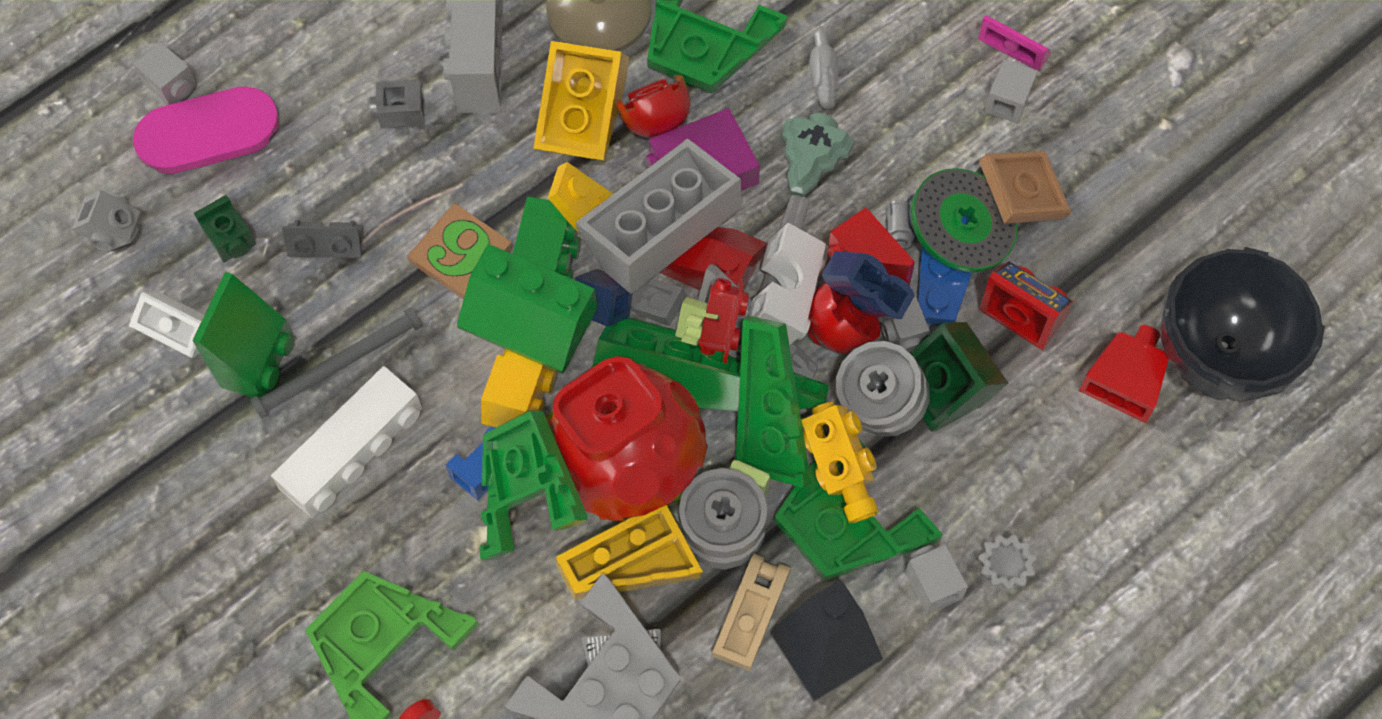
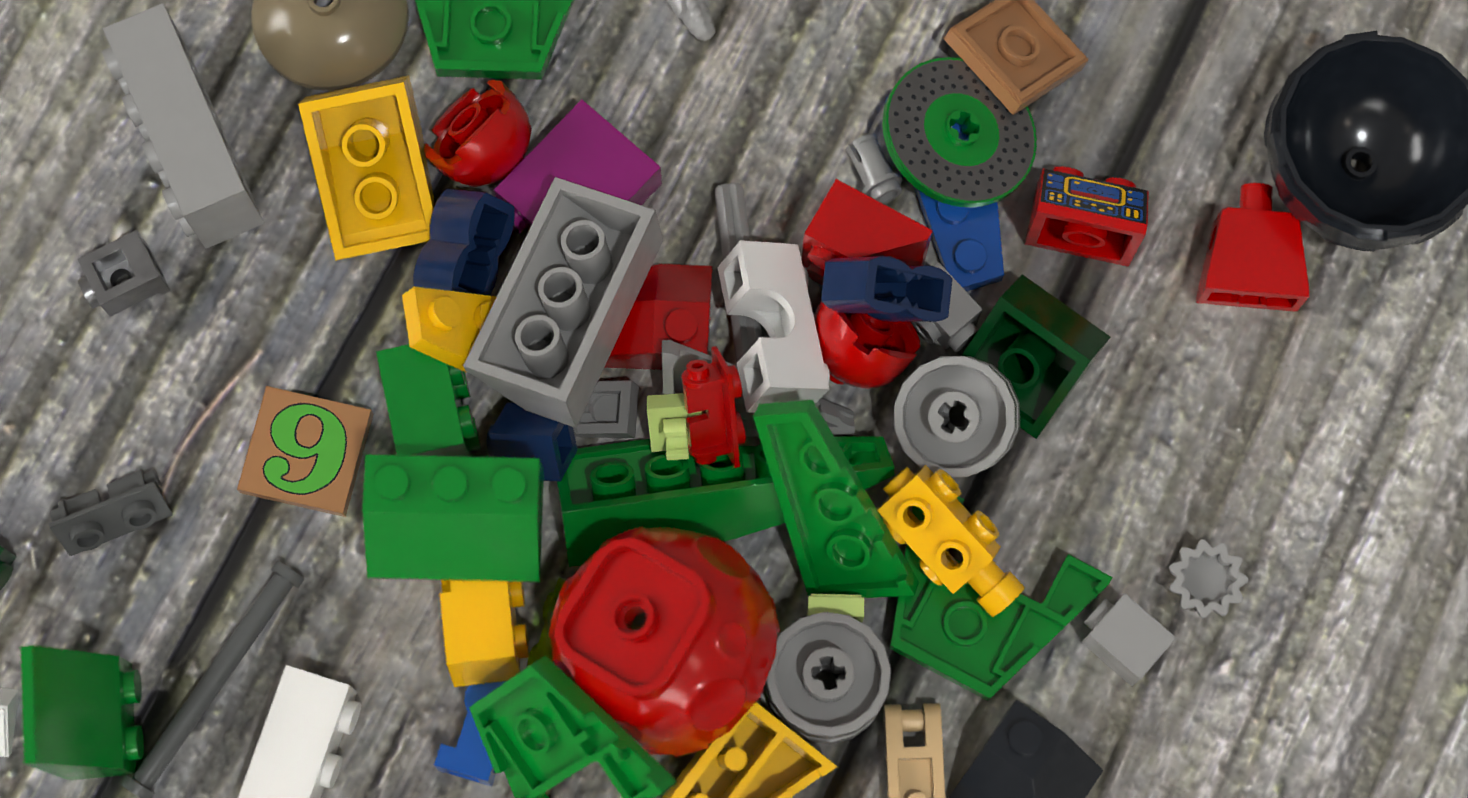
camera: 25 degrees left, 10 degrees up
sand green rock [782,113,855,197] -> none
none -> dark blue brick [413,189,515,296]

